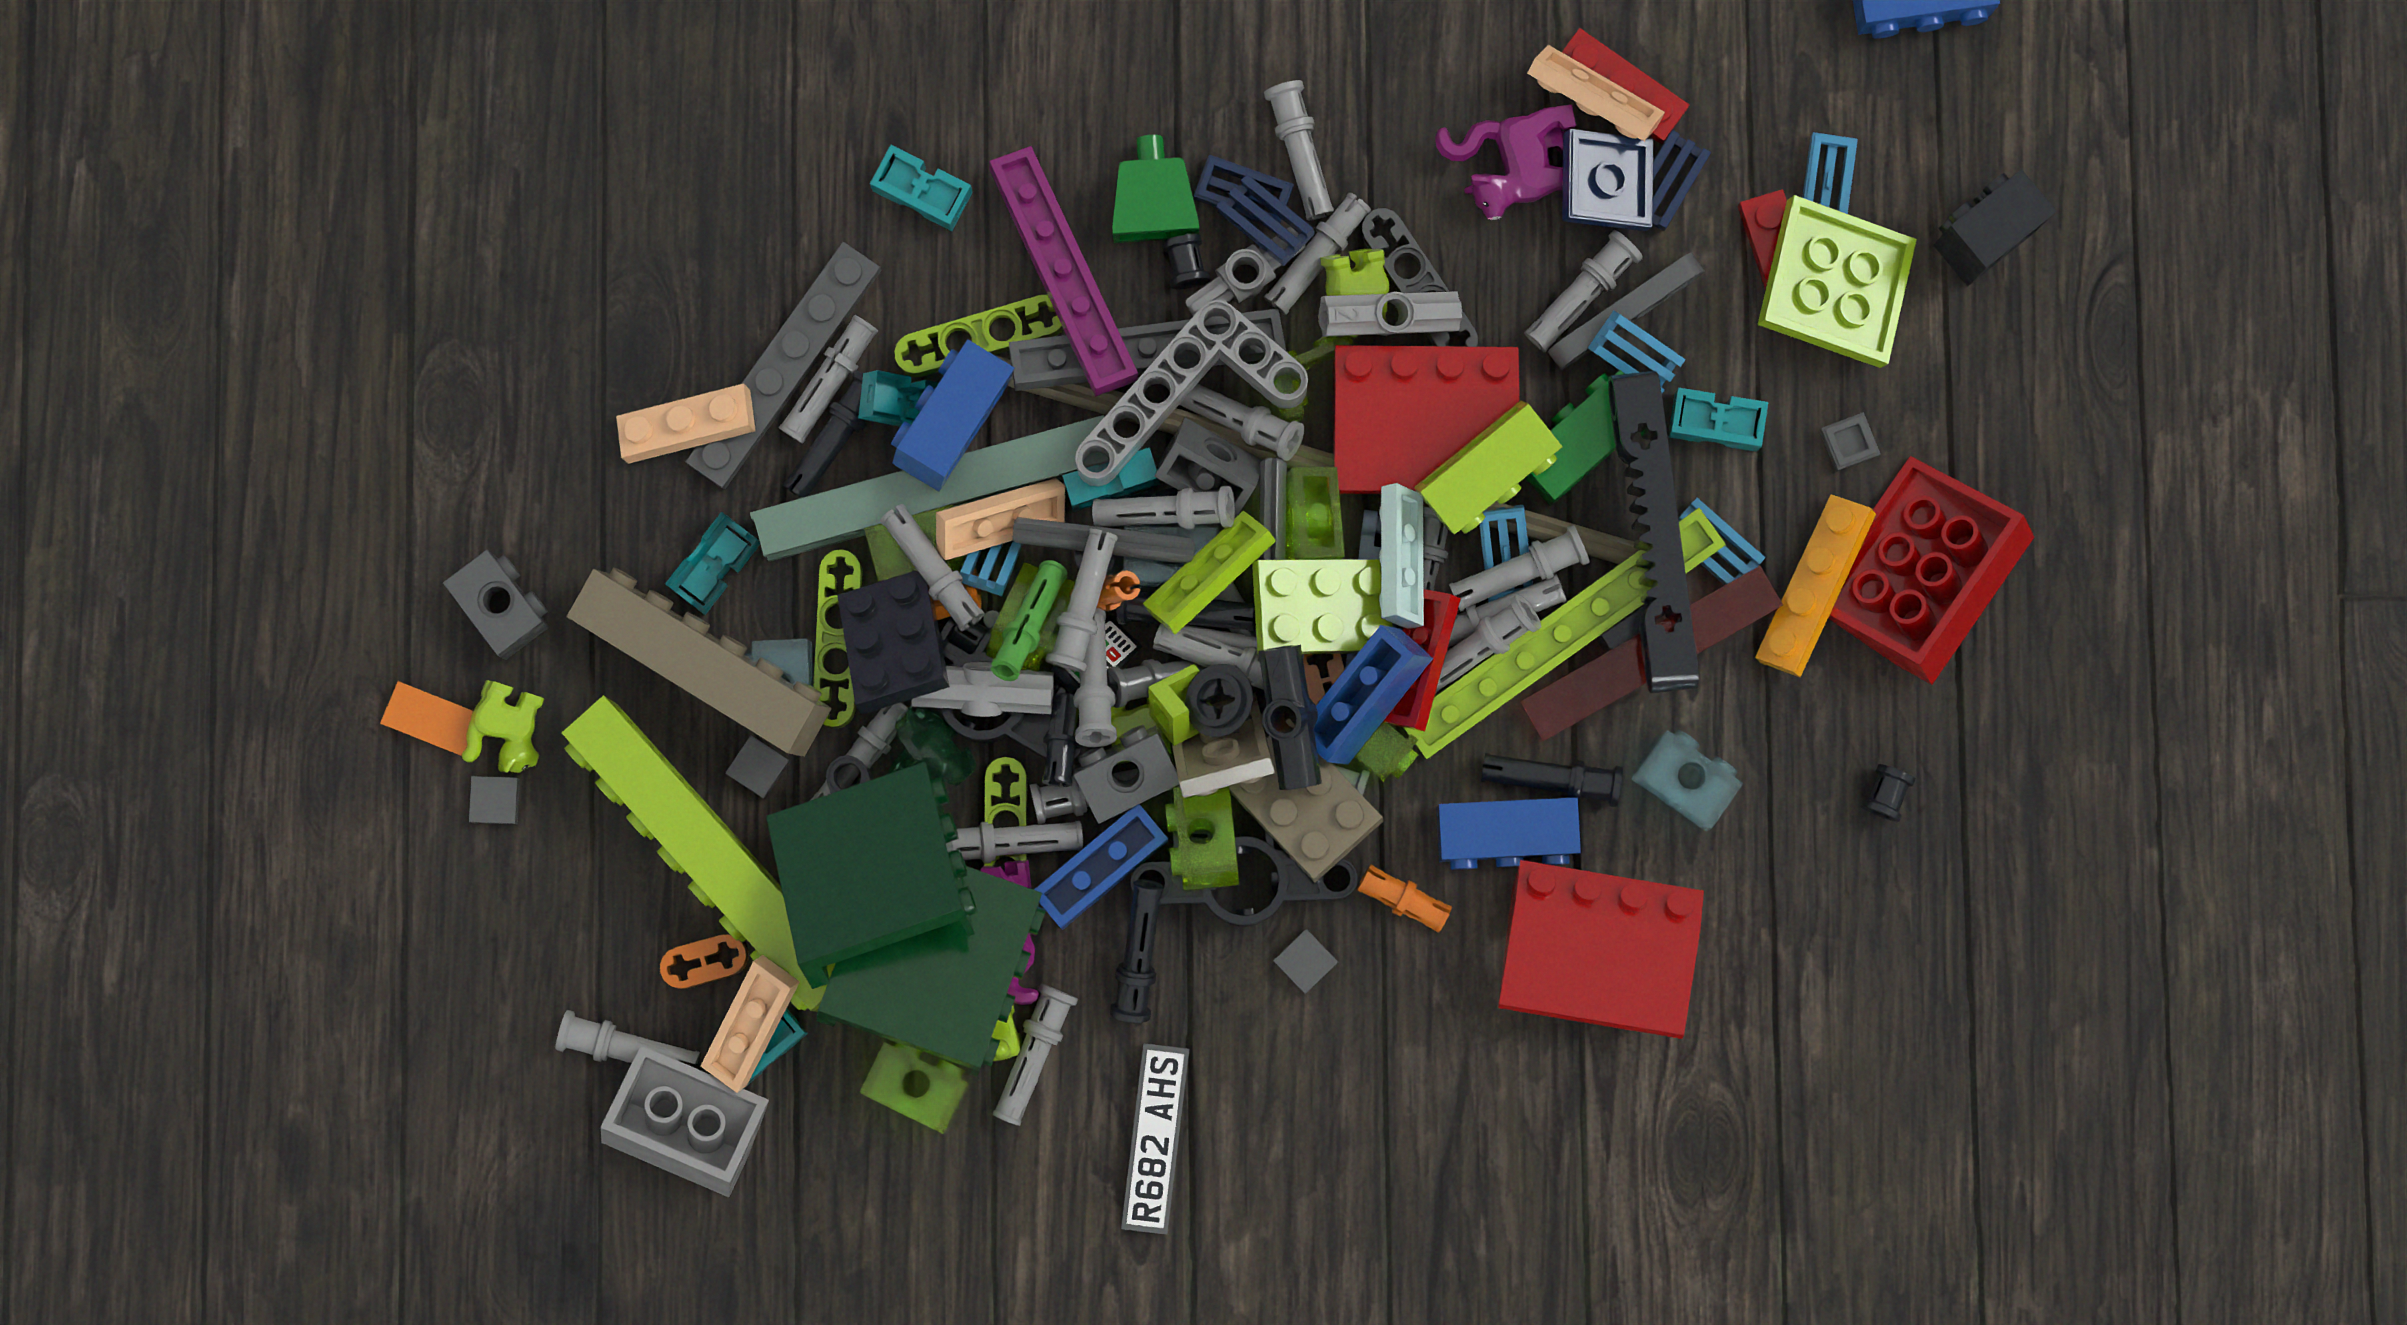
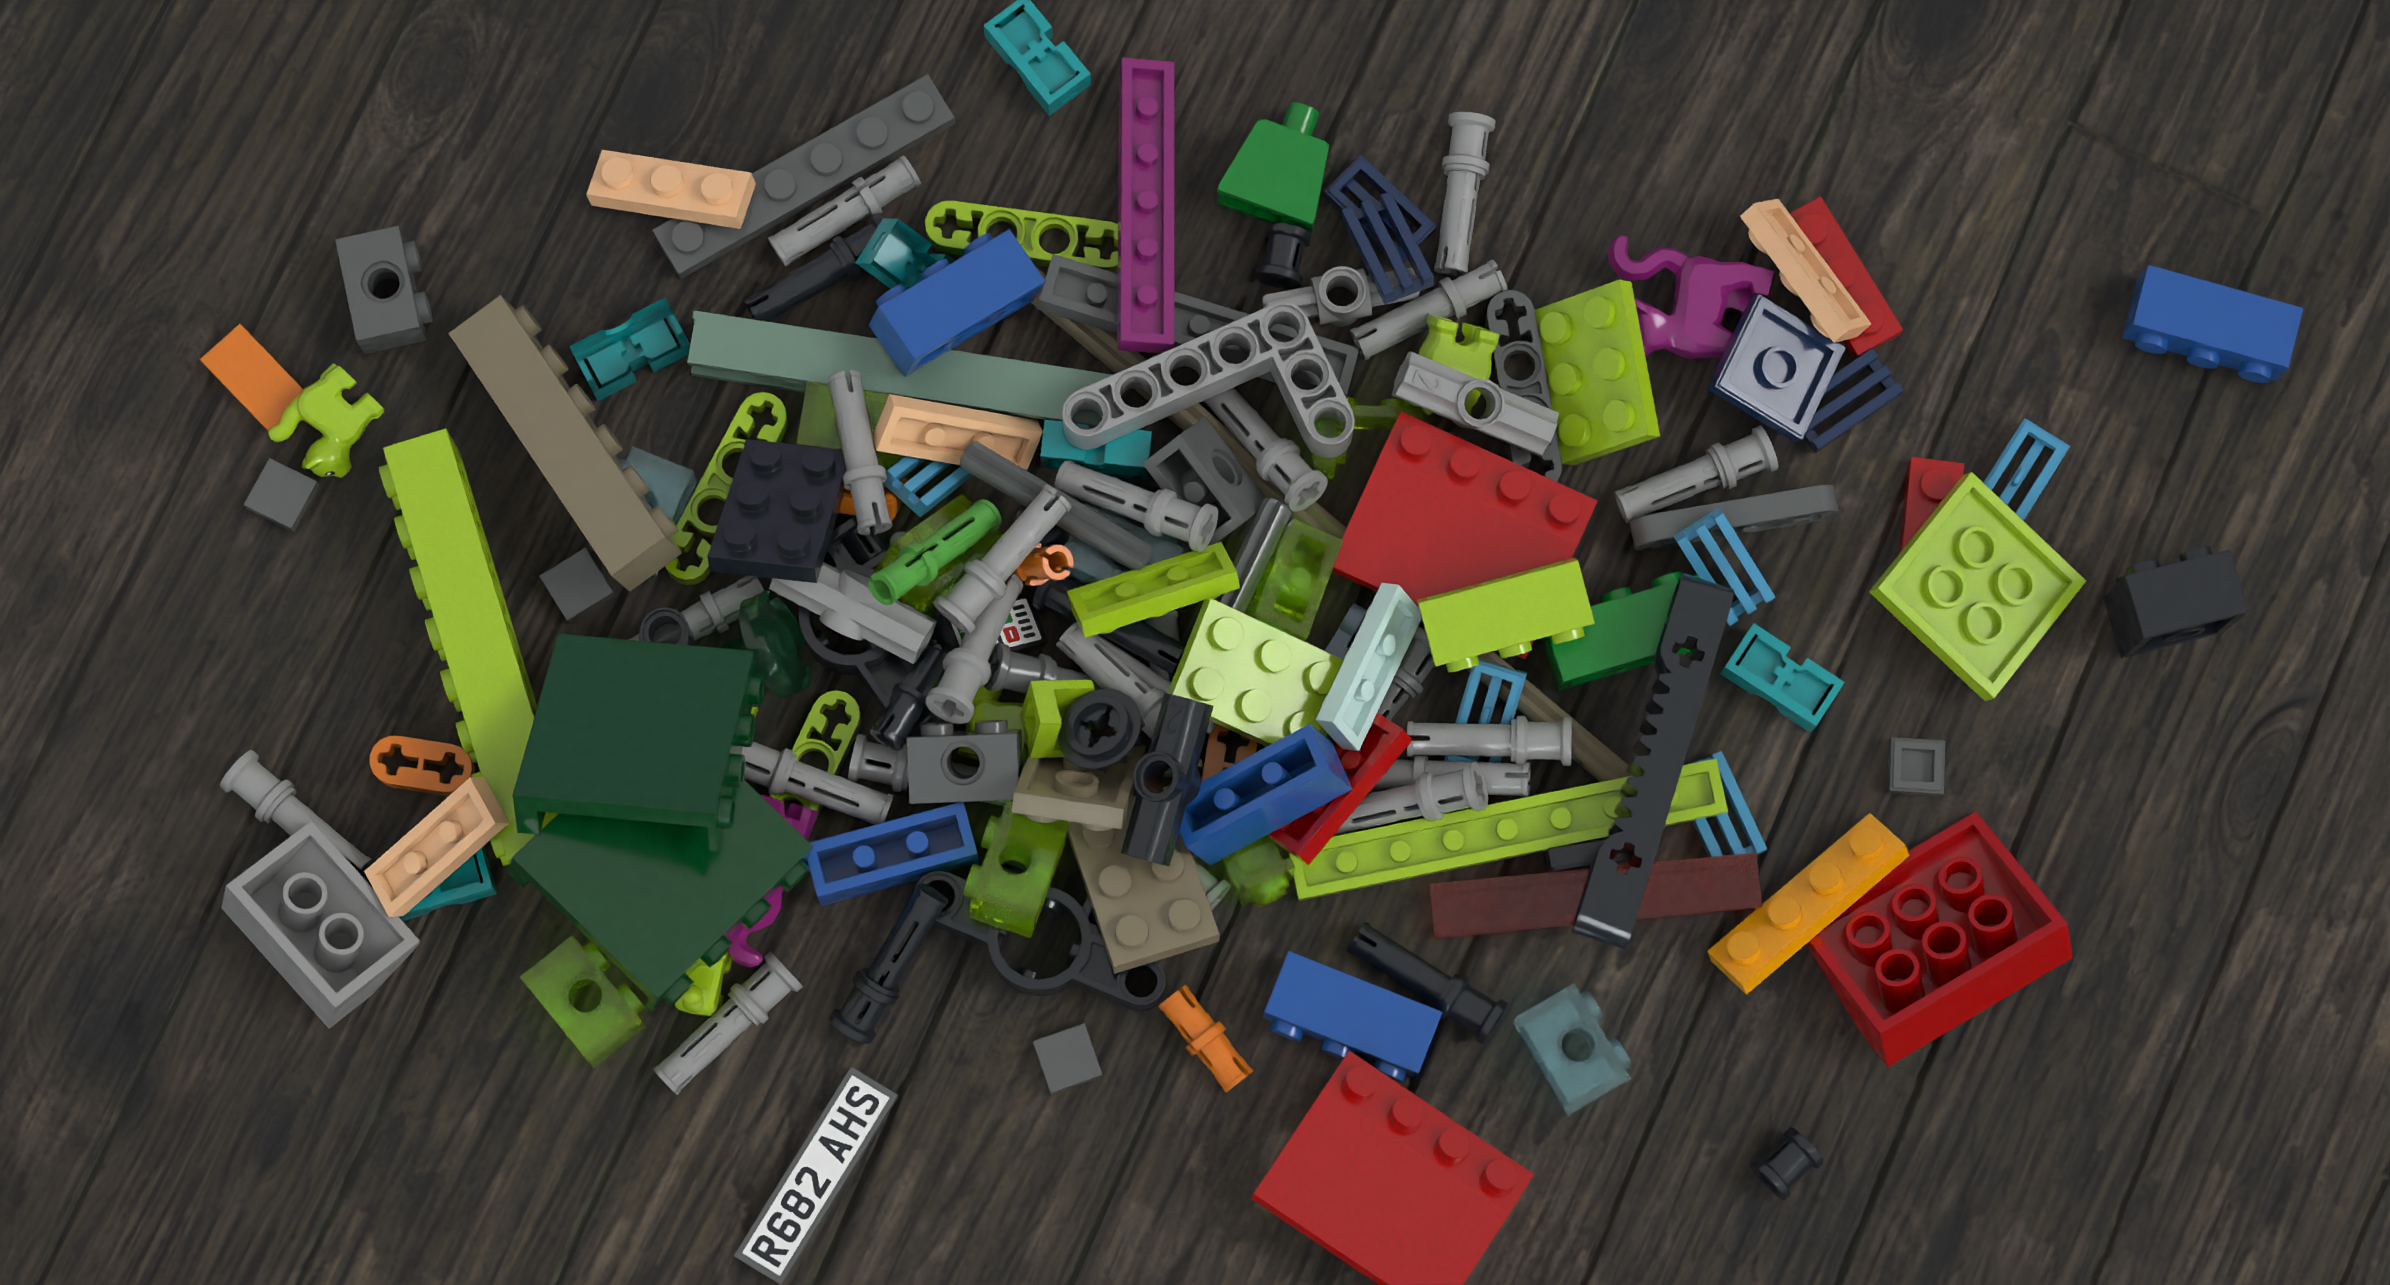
camera: 20 degrees right, 5 degrees down
none -> lime plate [1535,280,1660,465]

